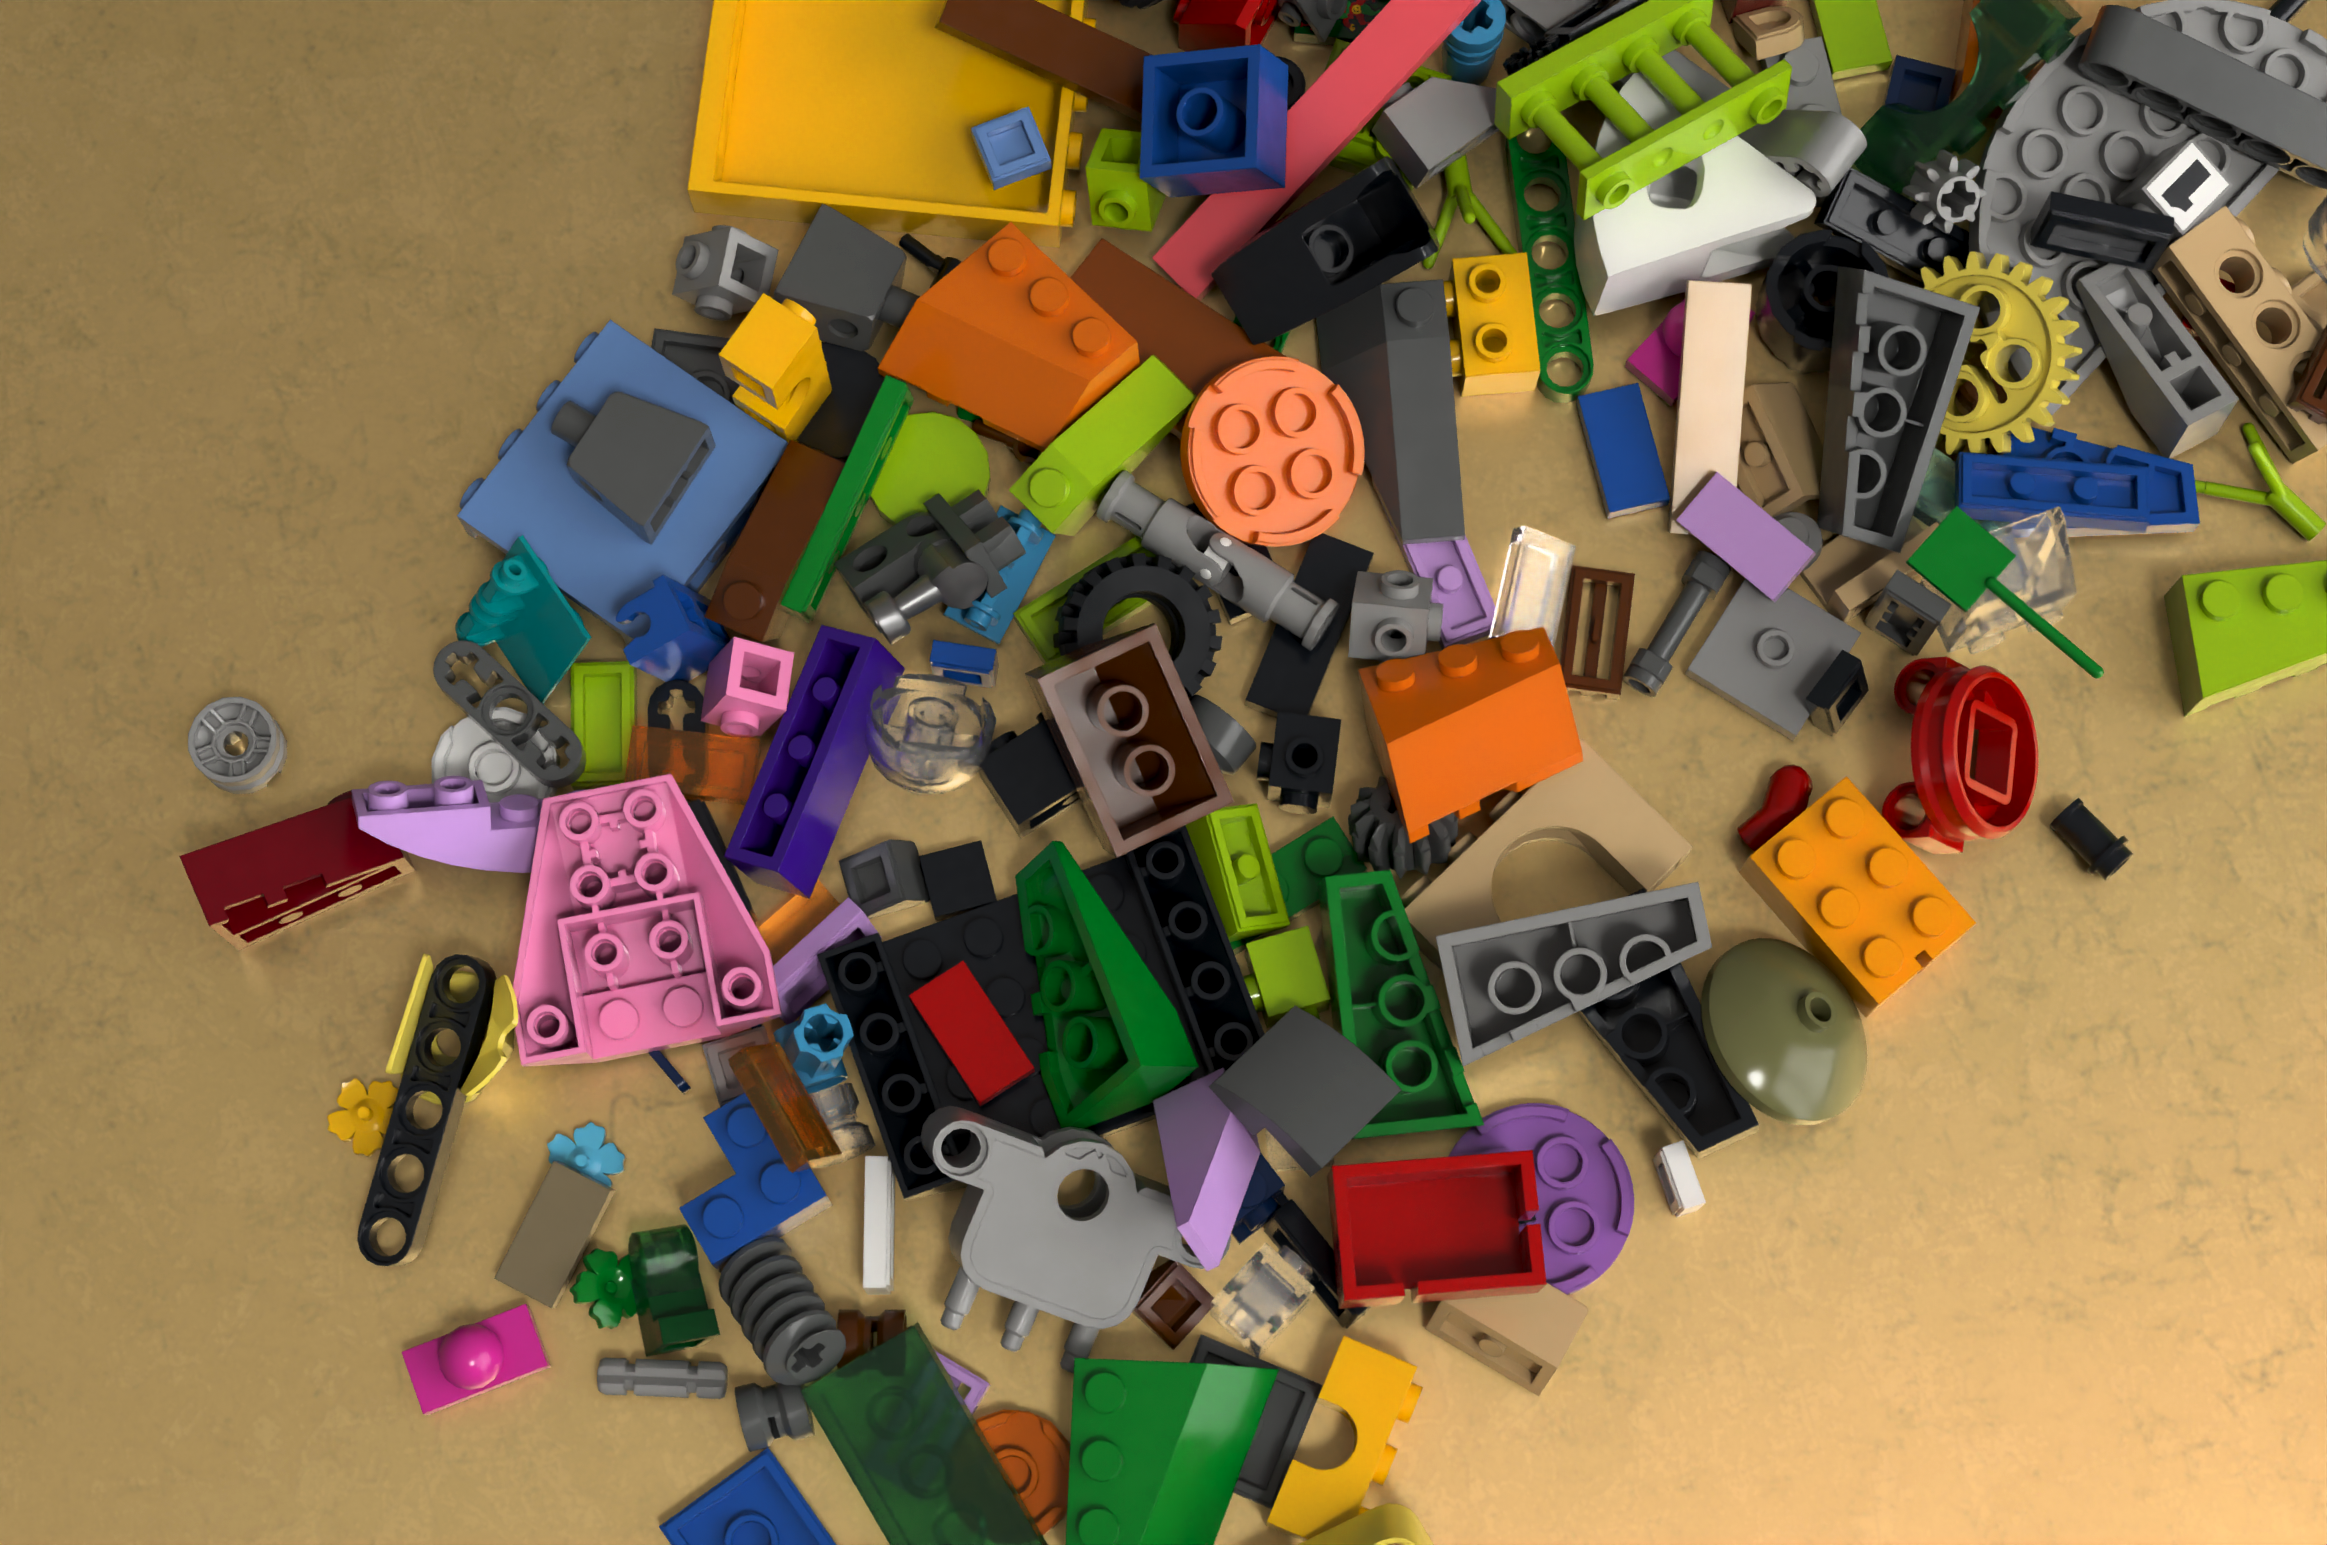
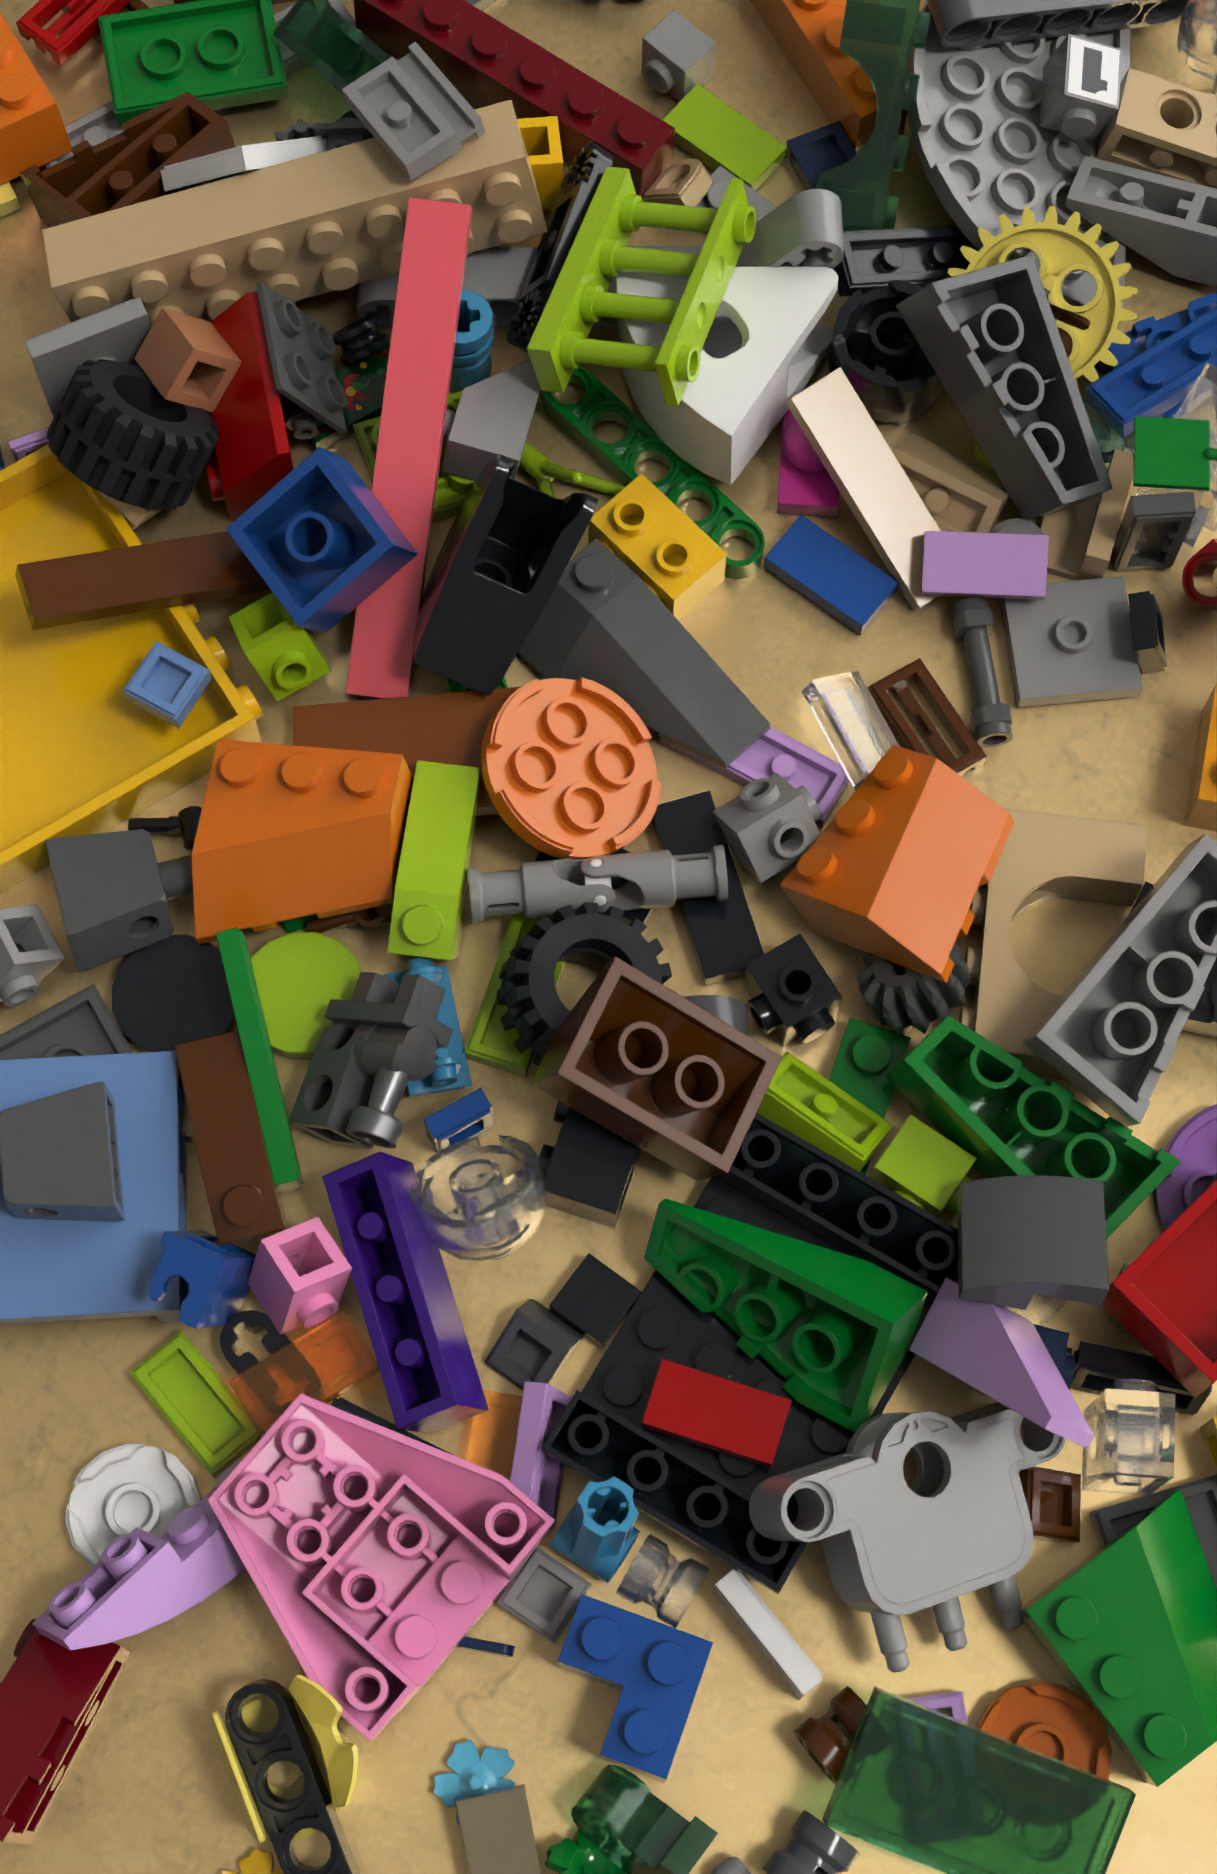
camera: 40 degrees left, 5 degrees down
dark grey beam [433,641,586,788] -> none
teal hinge [455,535,592,704] -> none
yellow arch [718,293,832,442] -> none
dark grey piece [718,1237,846,1385] -> none
clear orange tile [728,1041,842,1173] -> none
red arm [1737,765,1813,851] -> none
light grey gear [1903,149,1987,233] -> none
black tile [2030,191,2174,271] -> none

